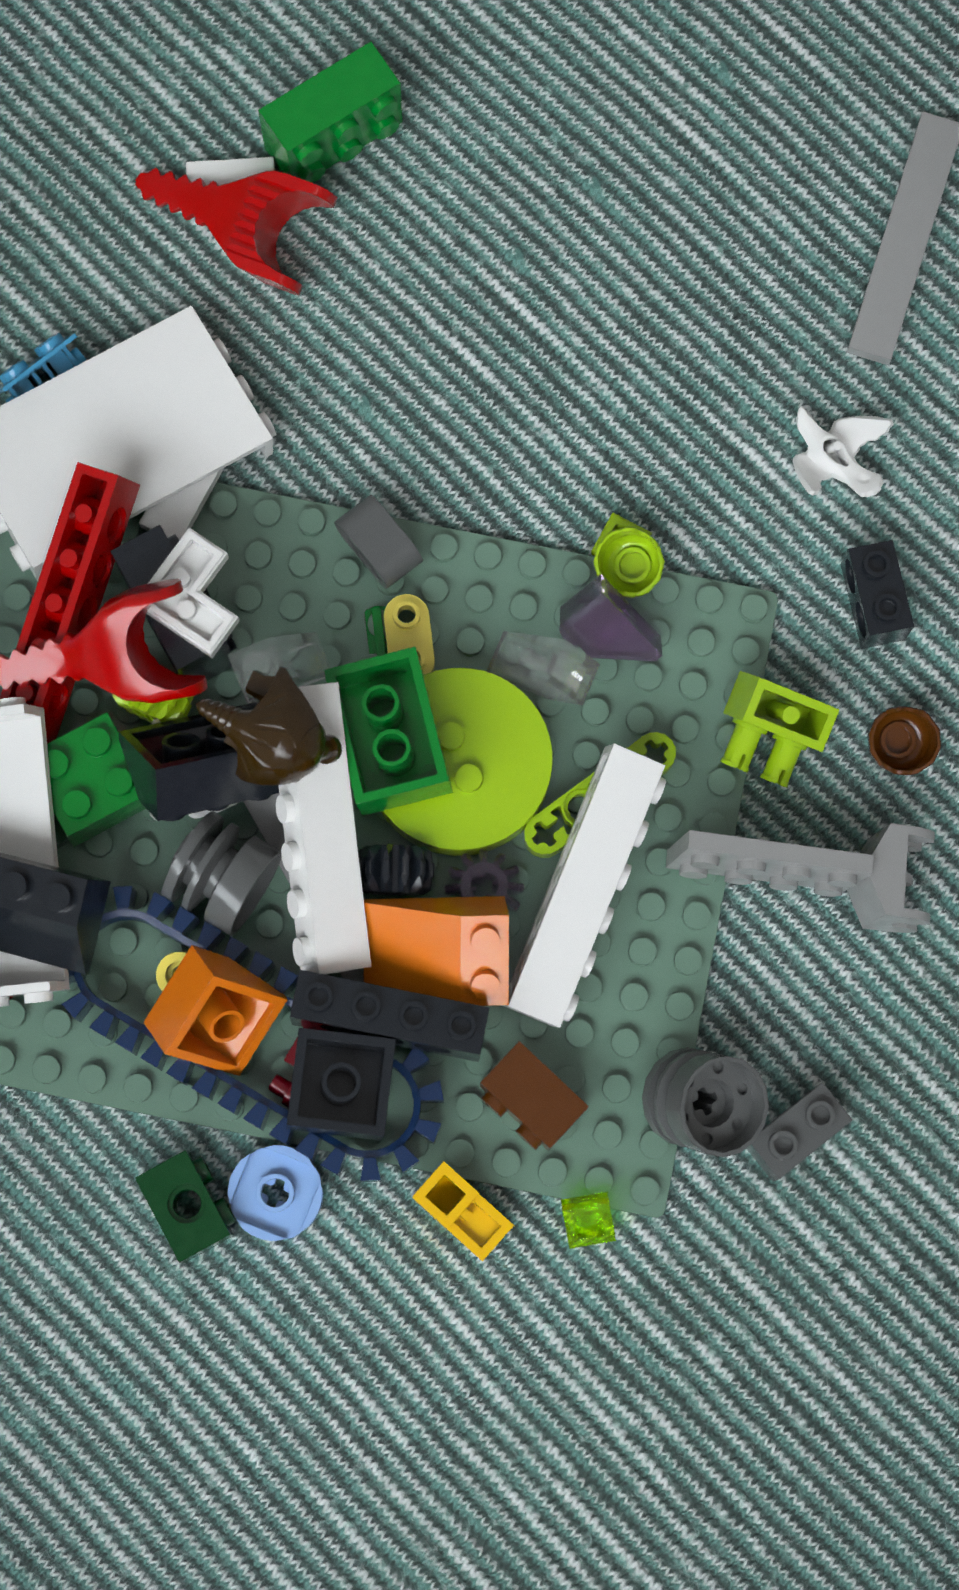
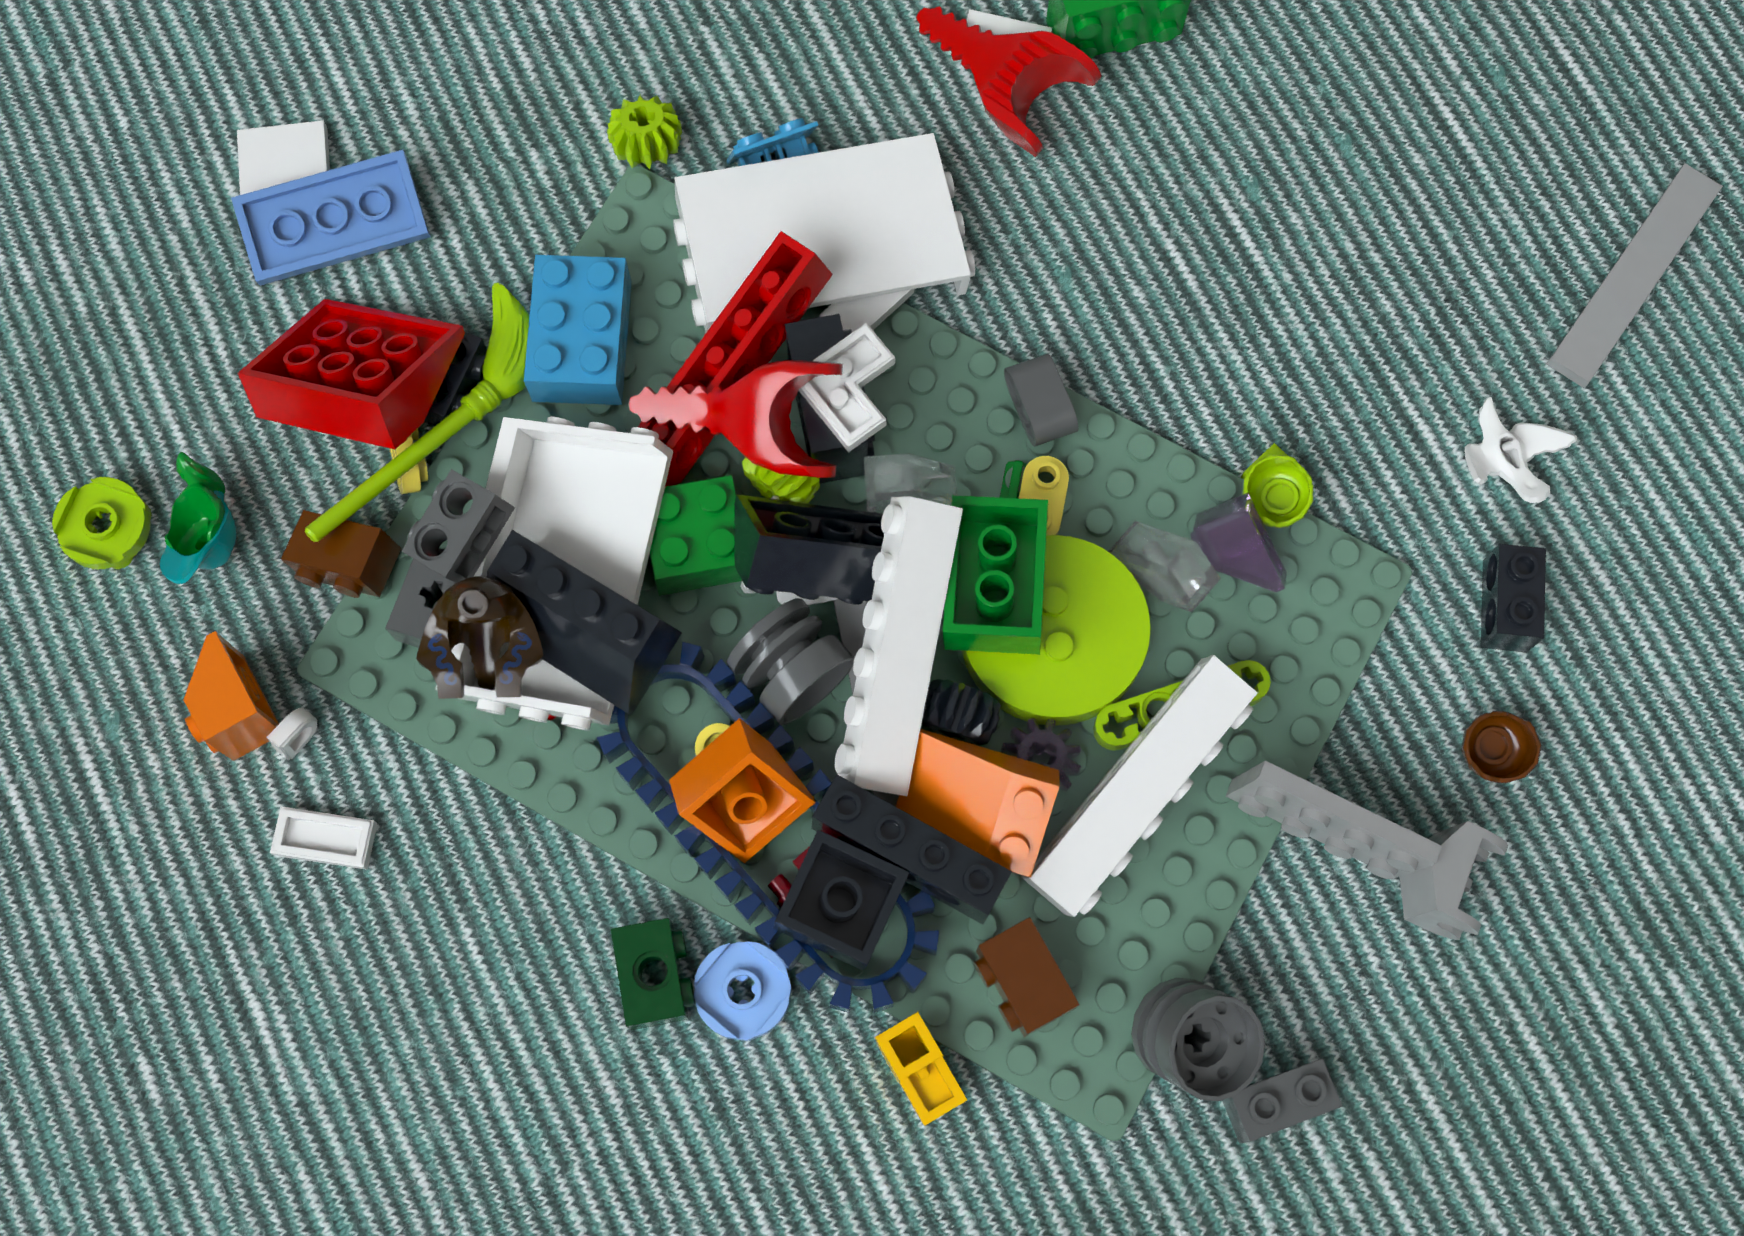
camera: 20 degrees right, 5 degrees down
dark brown piece [196,667,342,786] -> none
clear neon green plate [561,1192,616,1249] -> none
lime brick [720,671,840,788] -> none

